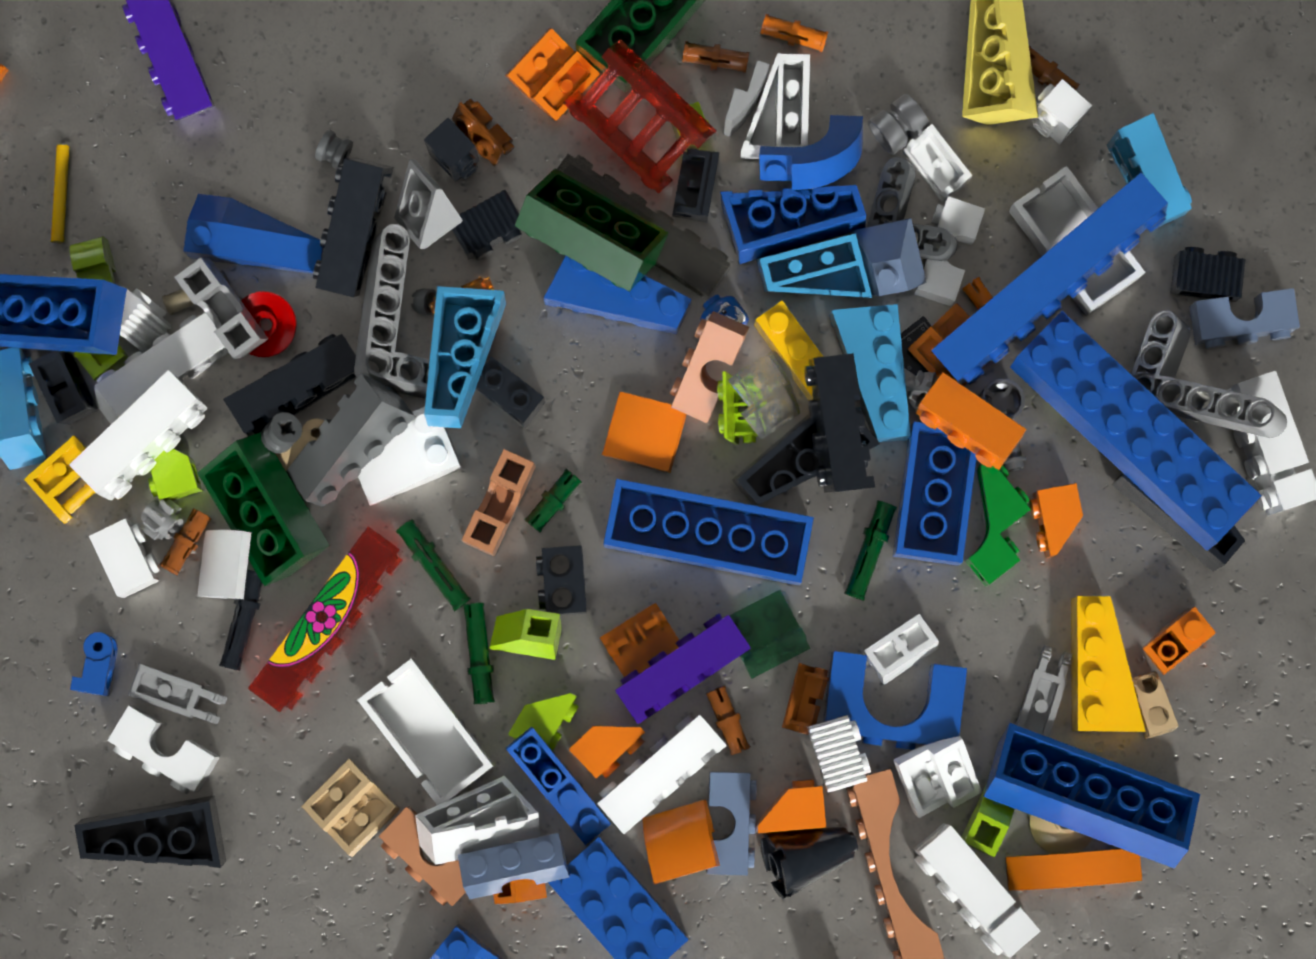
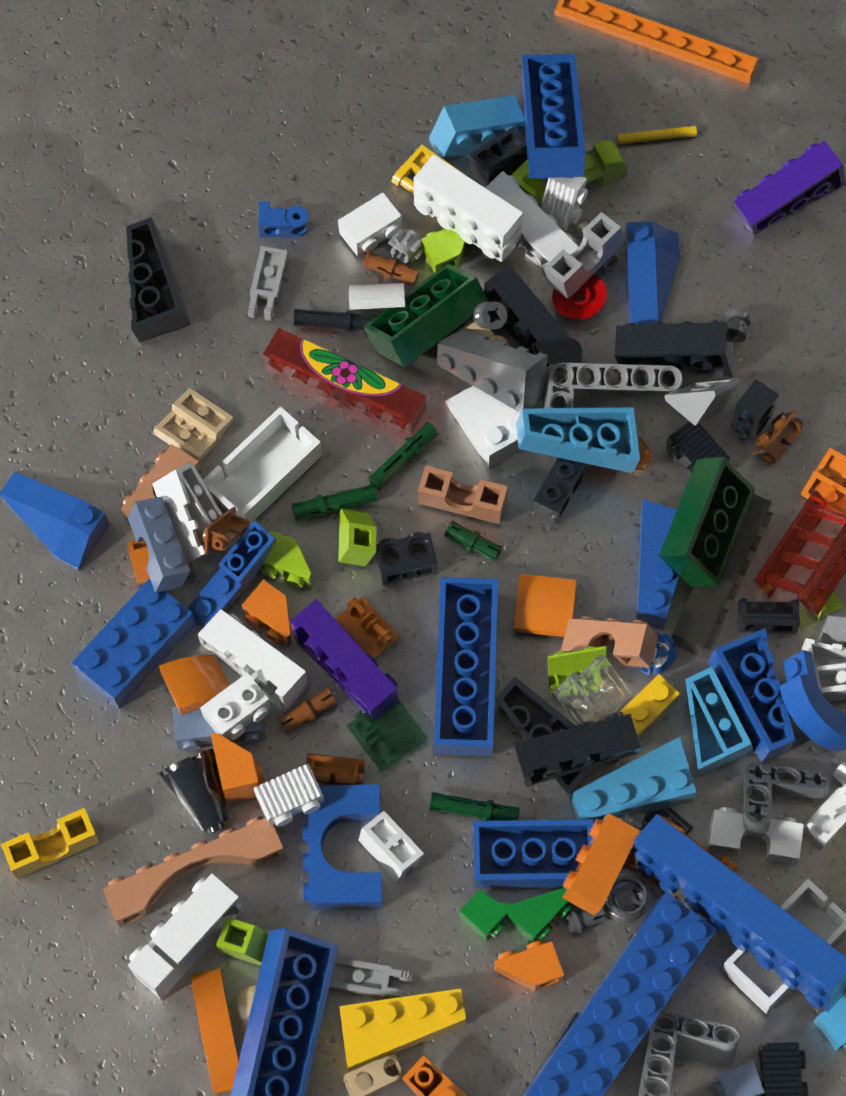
camera: 85 degrees right, 15 degrees down
white arch [107,706,220,794] -> none
sand blue slope [852,218,927,296] -> none
white slope [893,736,982,818] -> none
none -> white brick [200,672,271,740]
none -> dark orange hinge [203,507,251,555]

